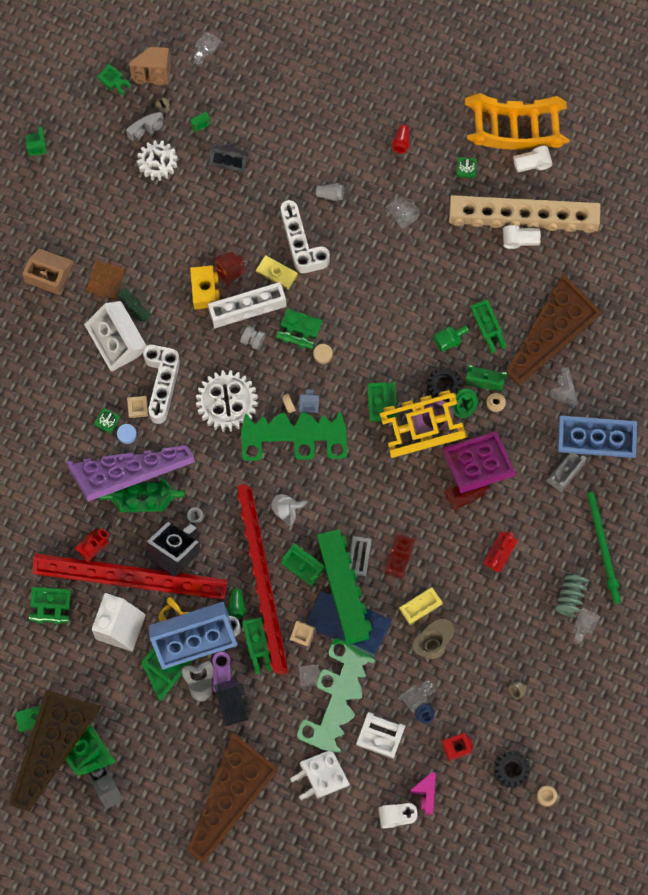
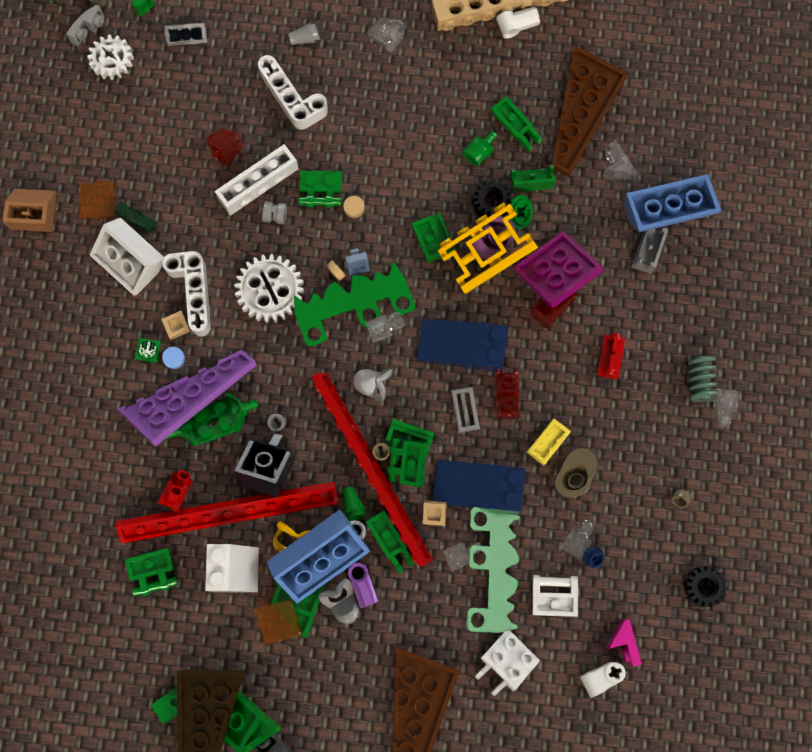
camera: 20 degrees left, 5 degrees up
yellow brick [190,266,220,309] -> none
black brick [214,678,250,727] -> none
light yellow plate [256,255,298,290] -> none
green brick [317,529,372,645] -> none
red brick [442,733,474,762] -> none
tan plate [487,393,506,412] -> none
tan tile [537,786,557,807] -> none
green bar [587,492,621,604] -> none
none -> clear orange piece [255,599,302,645]
none -> clear plate [365,312,405,343]
none -> dark tan hinge [372,442,390,461]
none -> green plate [387,437,427,487]
none -> dark blue slope [416,319,509,373]

